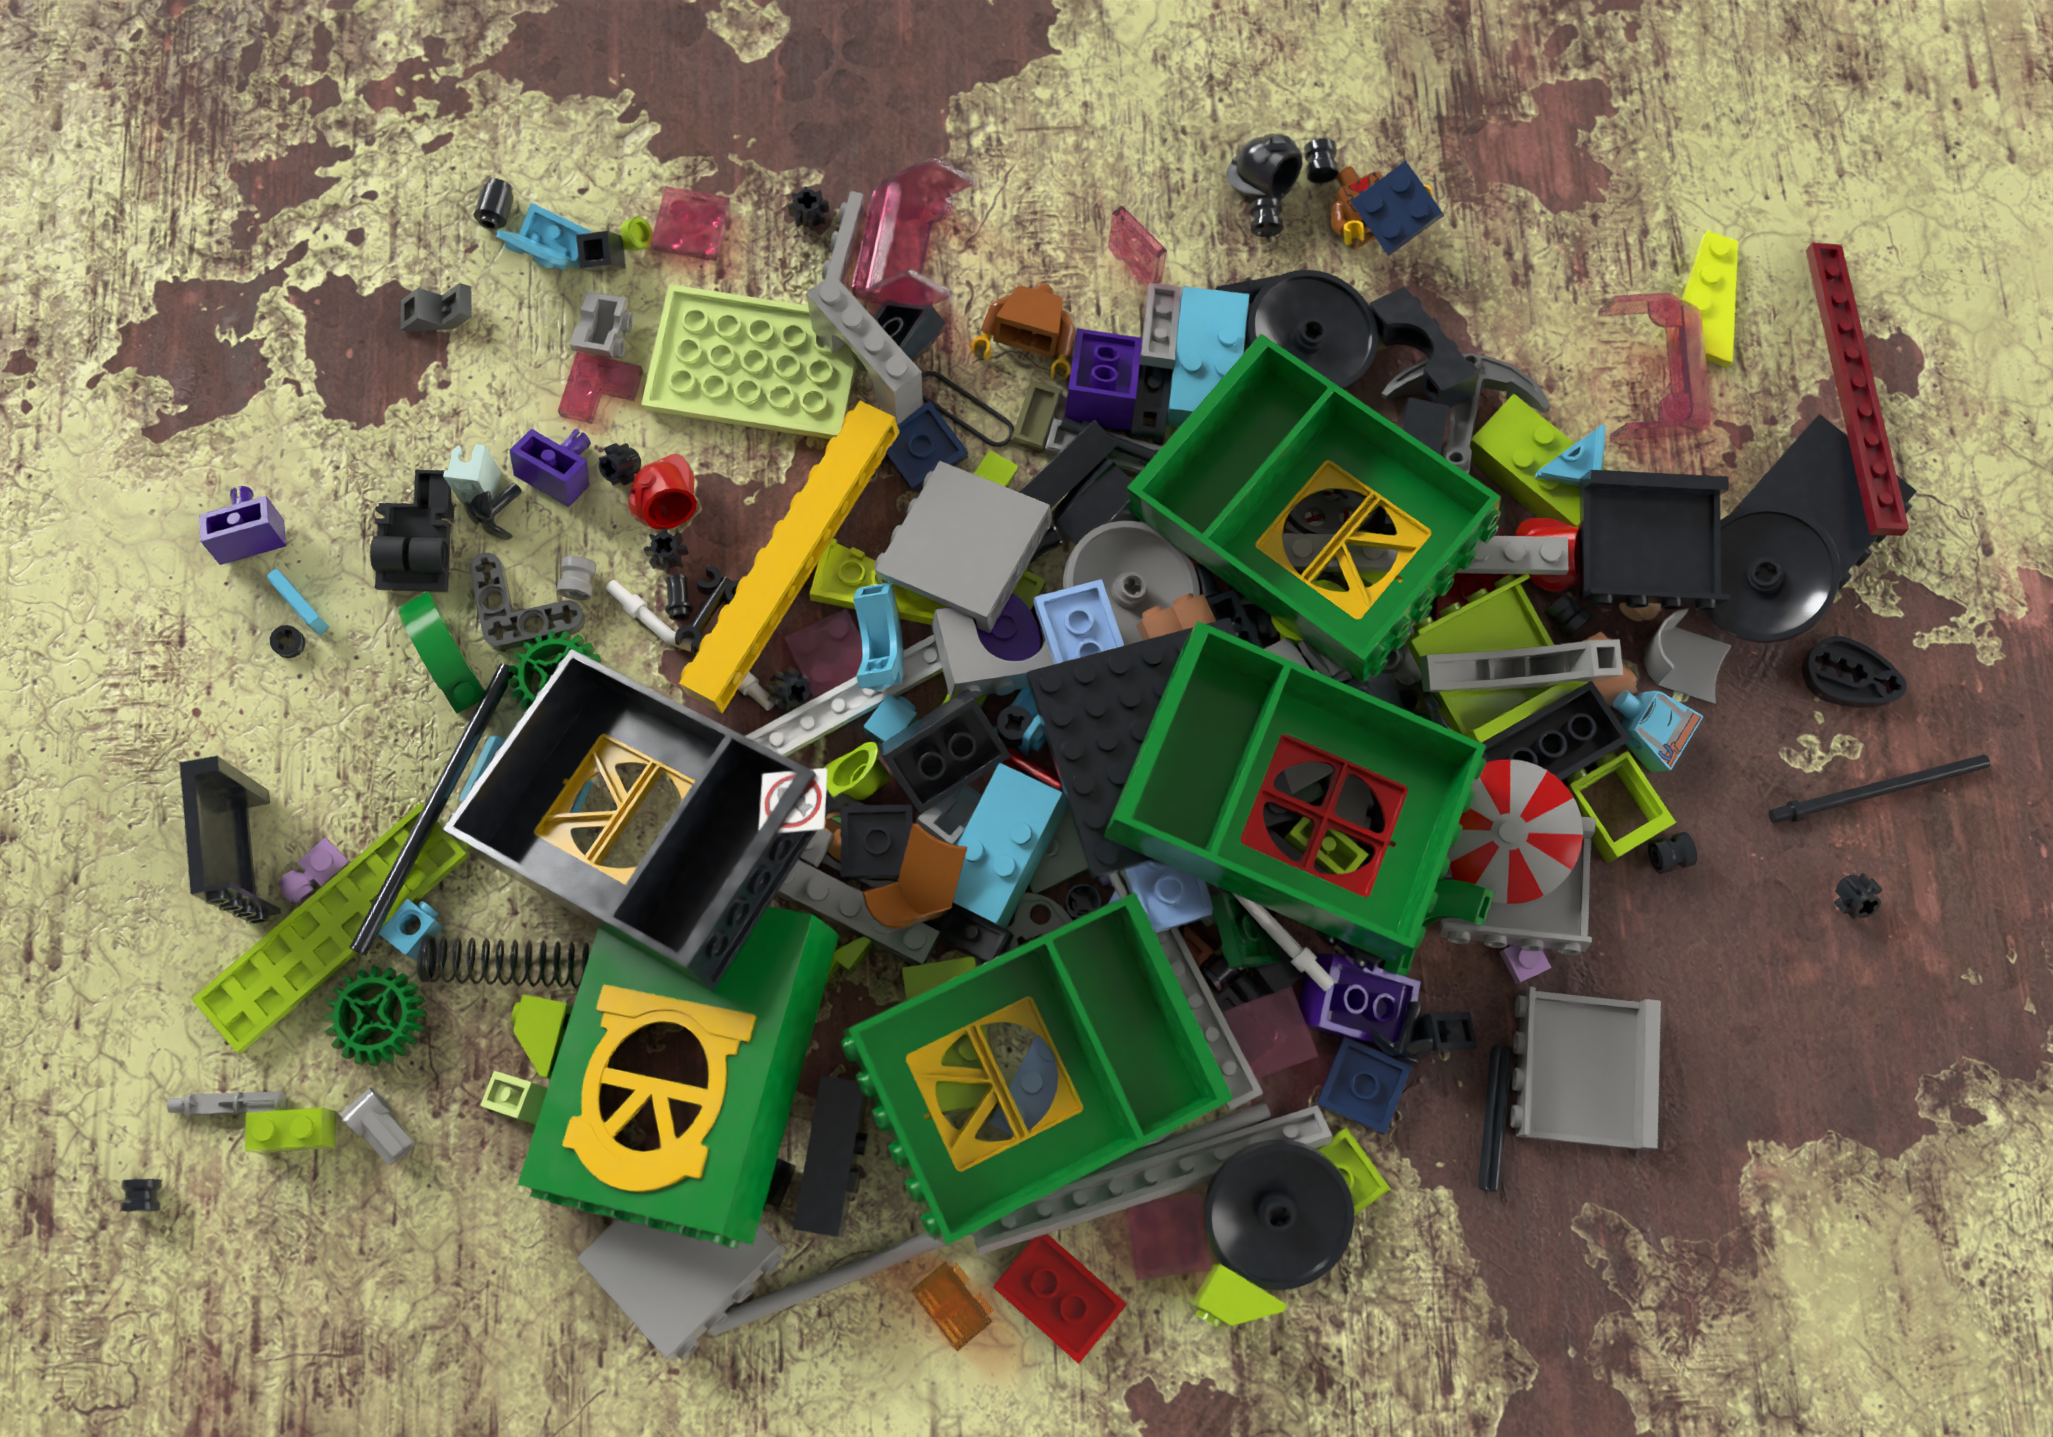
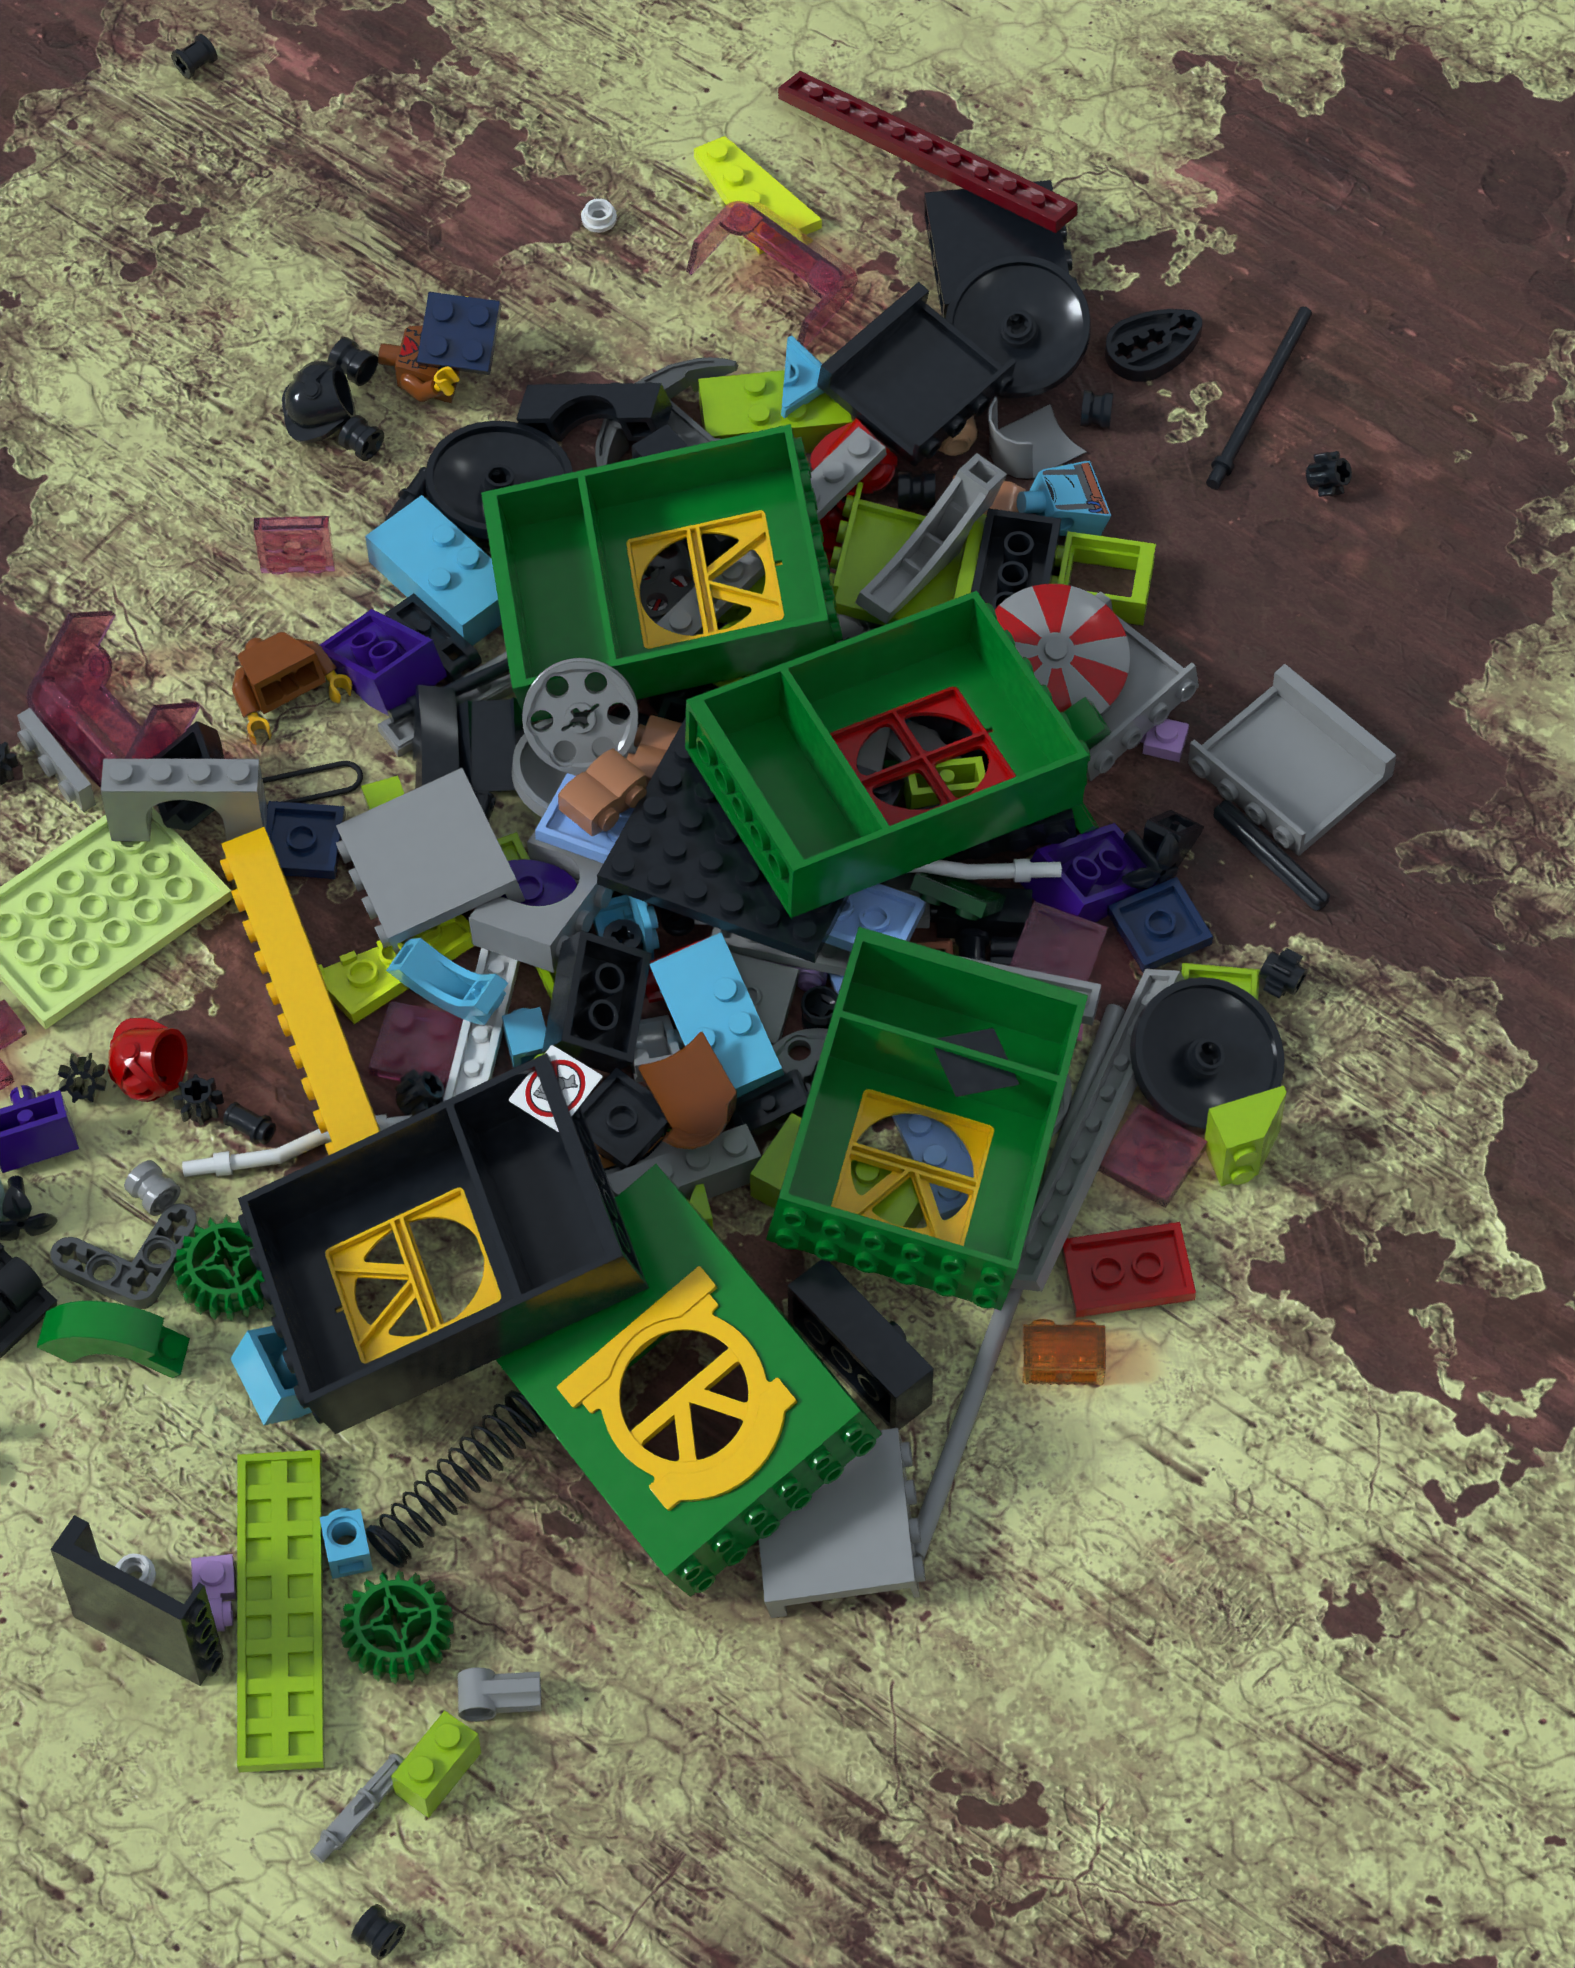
camera: 45 degrees left, 15 degrees down
black piece [349,663,514,956] -> none
yellowish green slope [480,1071,548,1125] -> none
lime slope [511,994,573,1080] -> none
black bar [675,566,740,654] -> none
olive tile [1011,380,1063,453] -> none
light grey plate [1140,283,1182,369] -> none
black wheel [1648,831,1697,874] -> none
none -> white plate [115,1554,156,1586]
none -> light grey wedge [522,658,638,774]
none -> nougat brick [558,748,647,836]
none -> white plate [581,199,617,233]
none -> black sticker [934,1028,1019,1097]
none -> black wheel [1080,390,1113,429]
none -> black gear [1259,948,1307,999]

